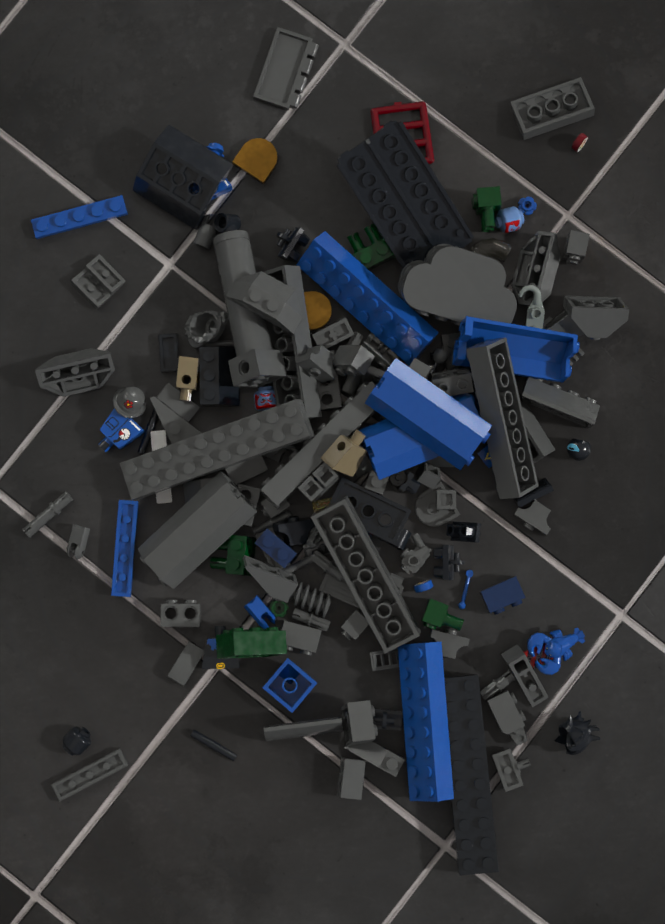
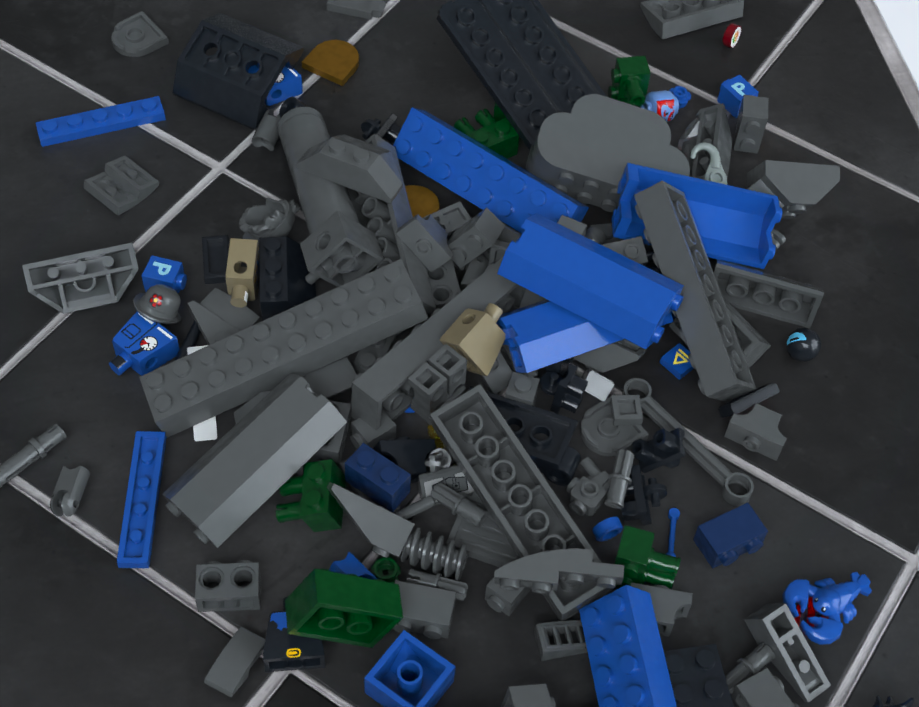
camera: 10 degrees left, 30 degrees down
none -> dark grey tile [111,11,169,57]
none -> blue brick [141,255,187,293]
none -> dark grey slope [494,548,624,594]
none -> dark grey axle [604,449,634,509]
none -> dark grey piece [622,378,754,506]
none -> blue brick [717,75,759,118]

